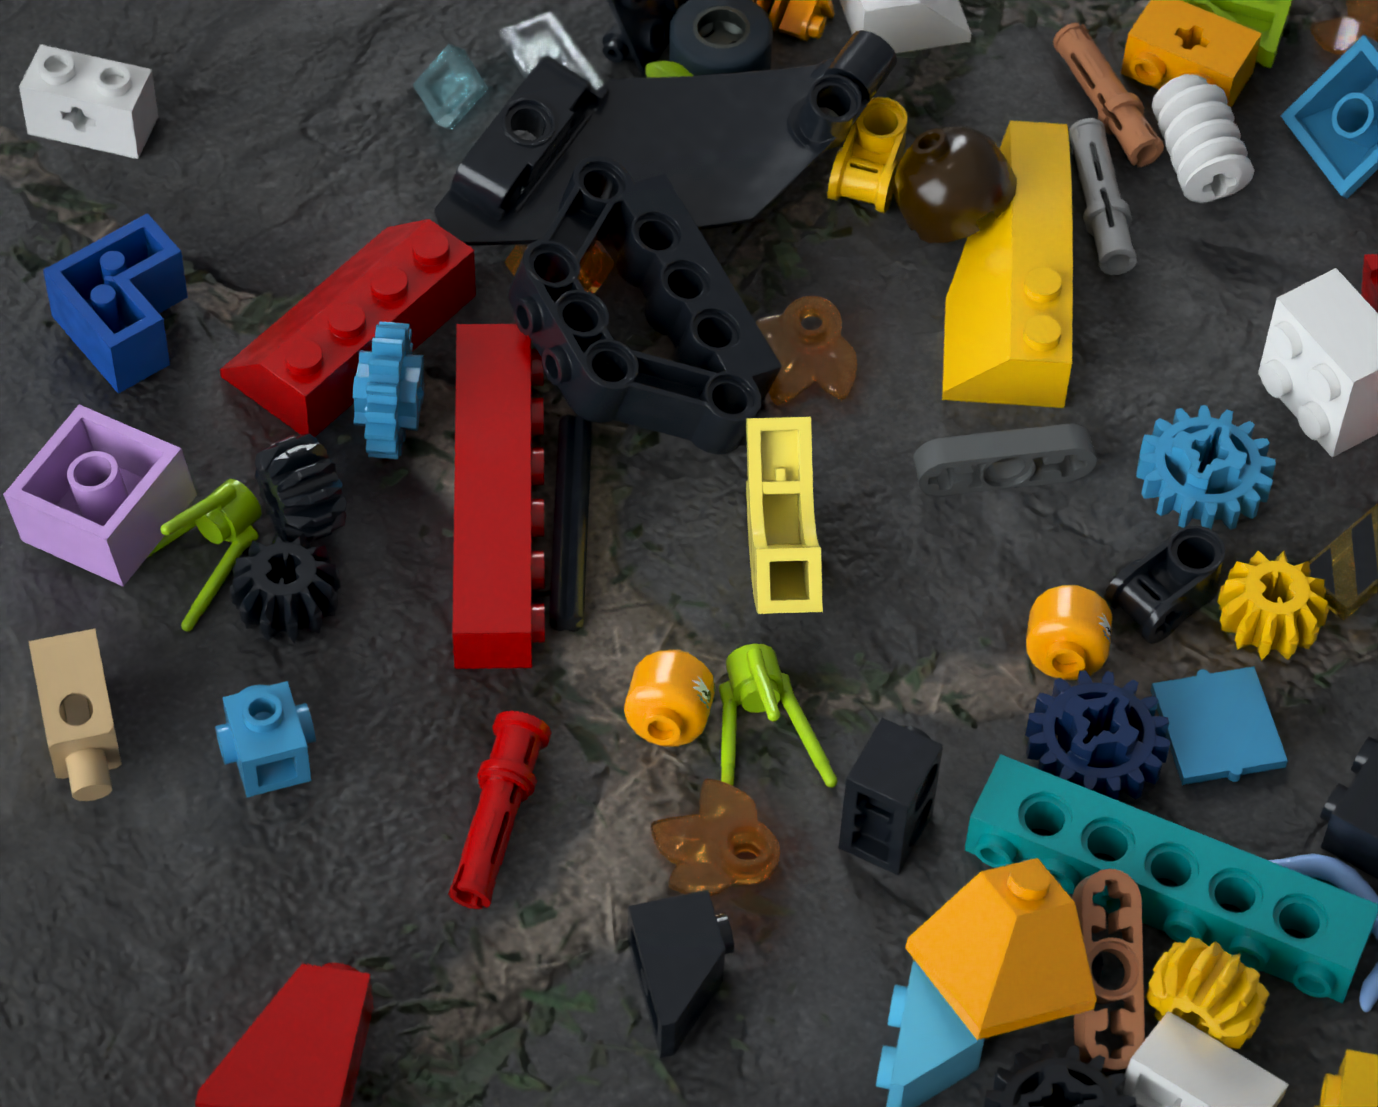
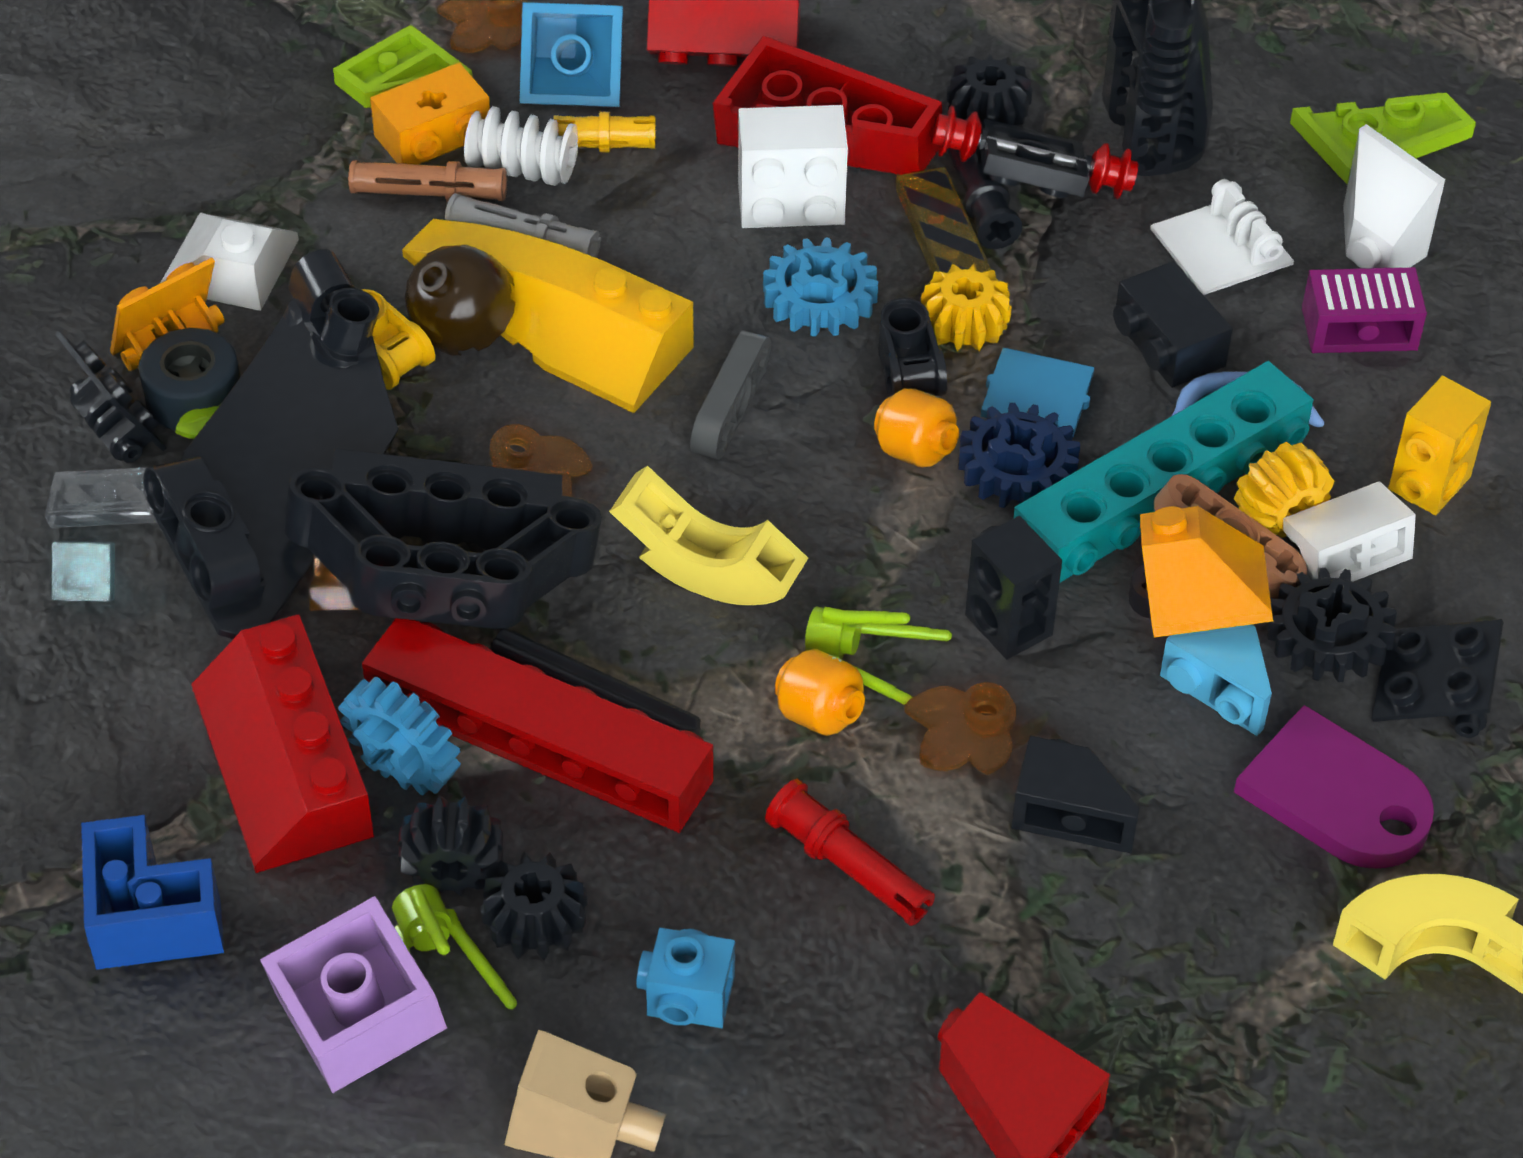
camera: 60 degrees left, 5 degrees down
none -> yellow pin [553,112,656,153]

